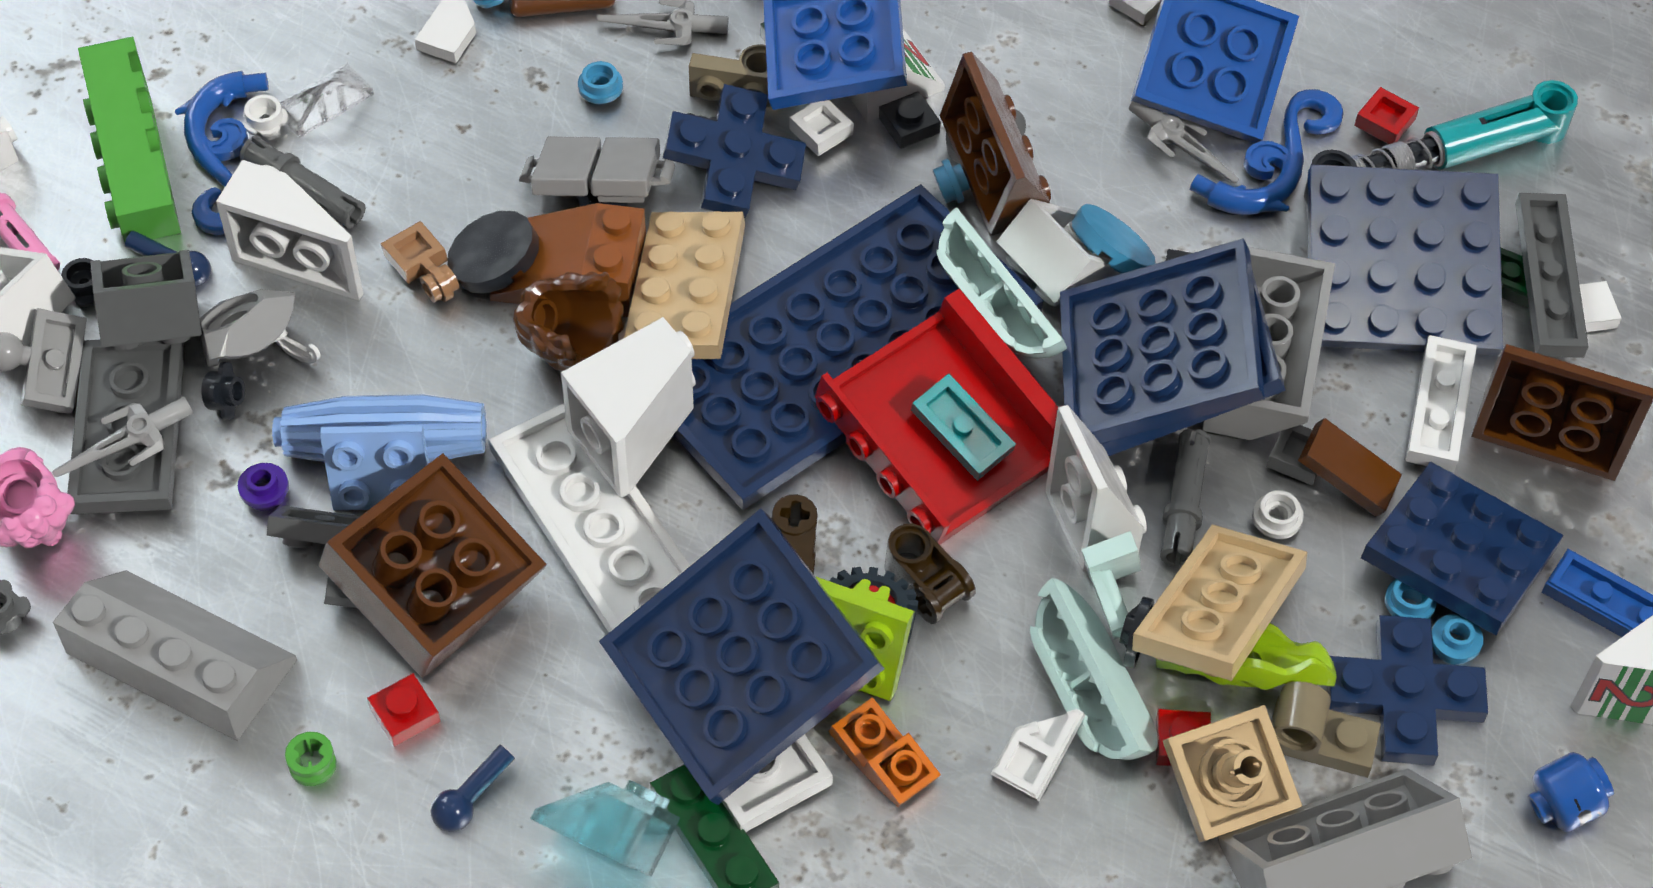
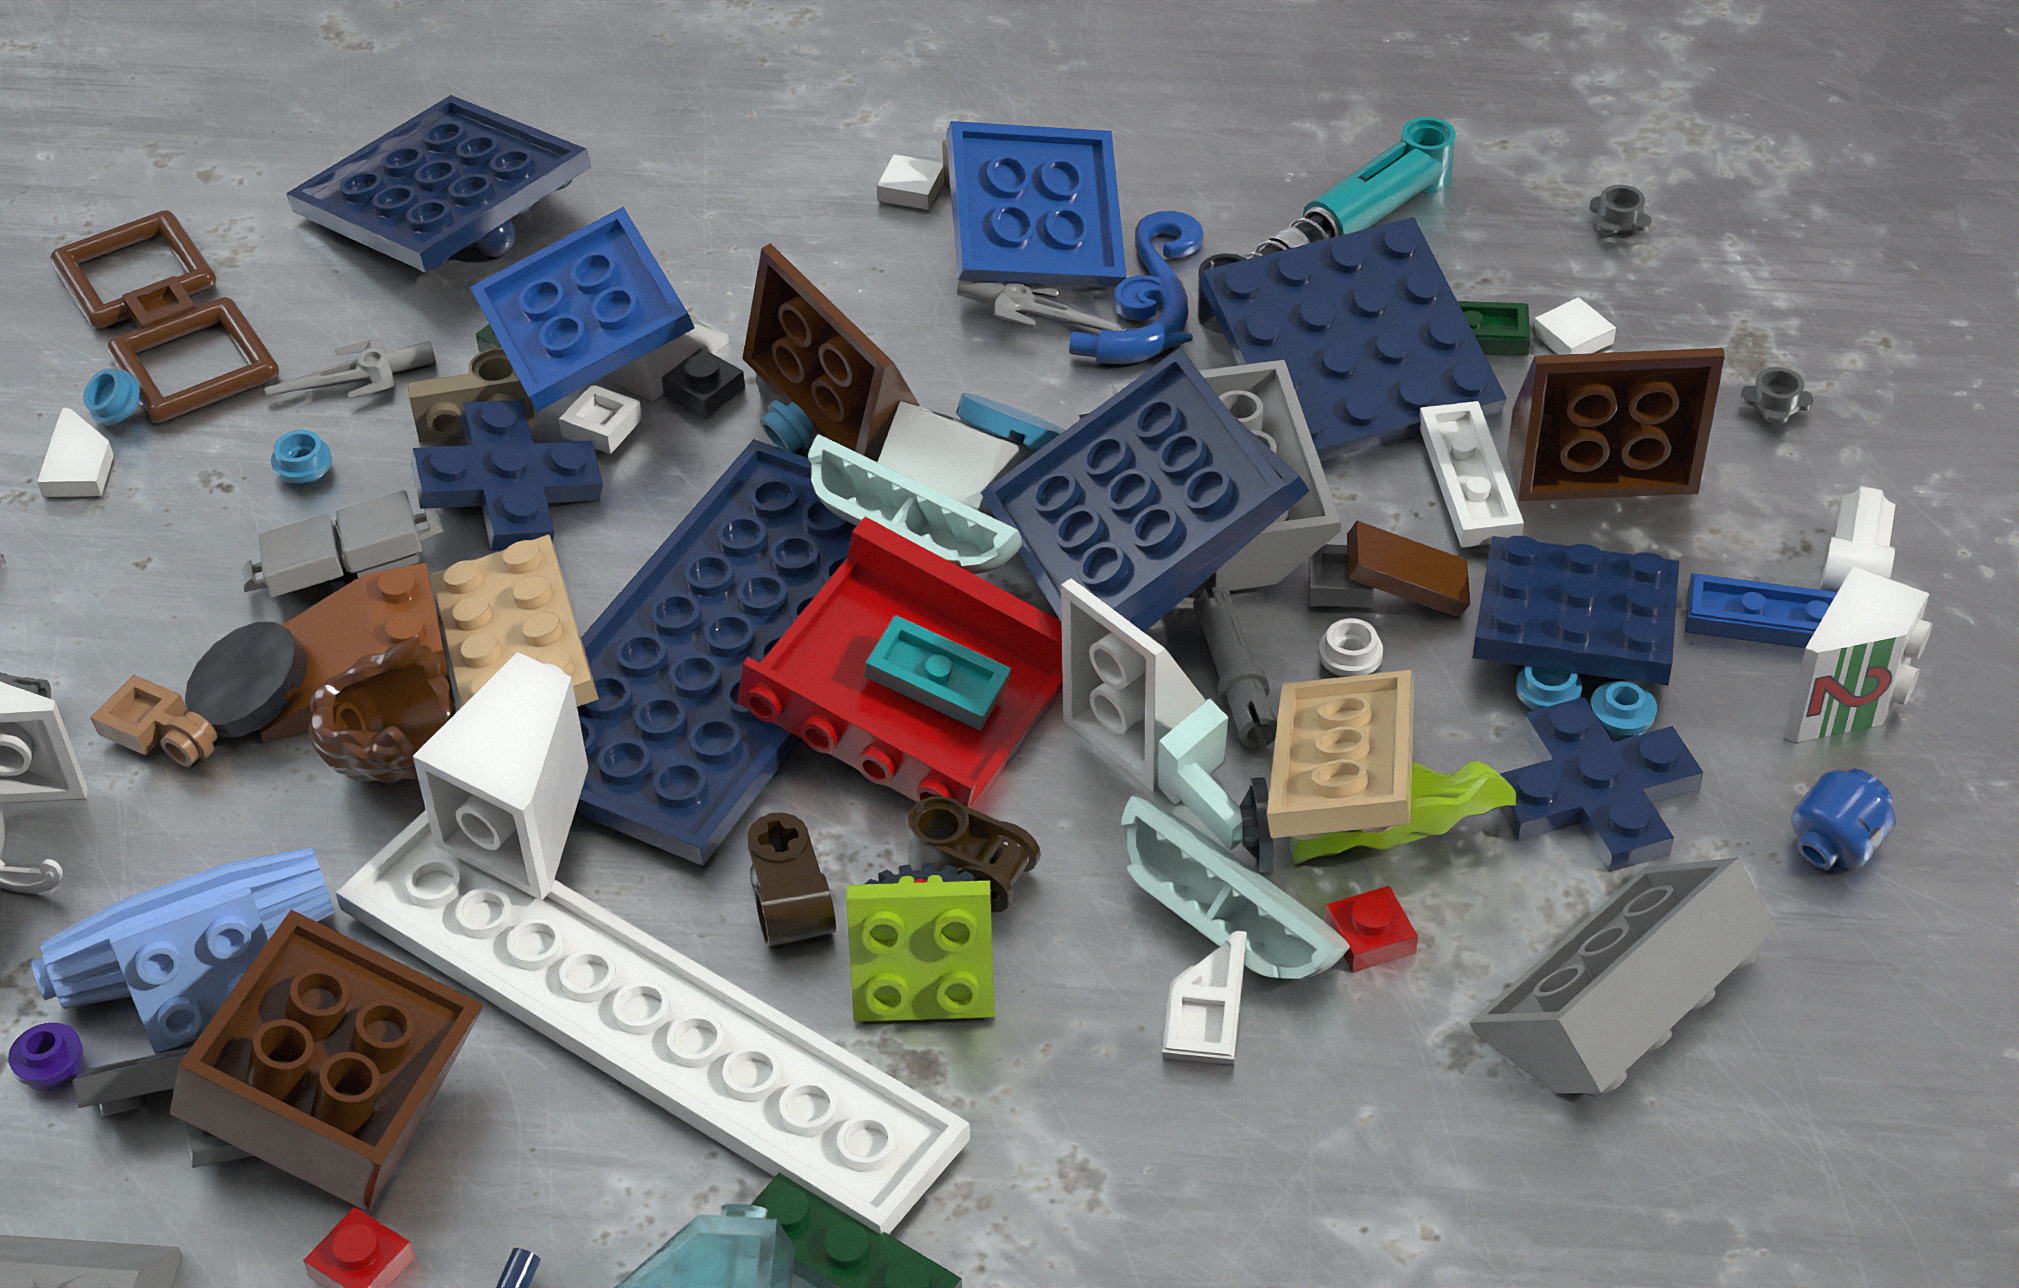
camera: 20 degrees left, 10 degrees down
dark blue plate [599,508,885,805] -> none
orange slope [828,697,941,807] -> none
tan plate [1163,705,1302,843] -> none
dark tan plate [1271,681,1381,778] -> none
red plate [1354,87,1419,144] -> none
dark grey plate [1515,193,1589,358] -> none

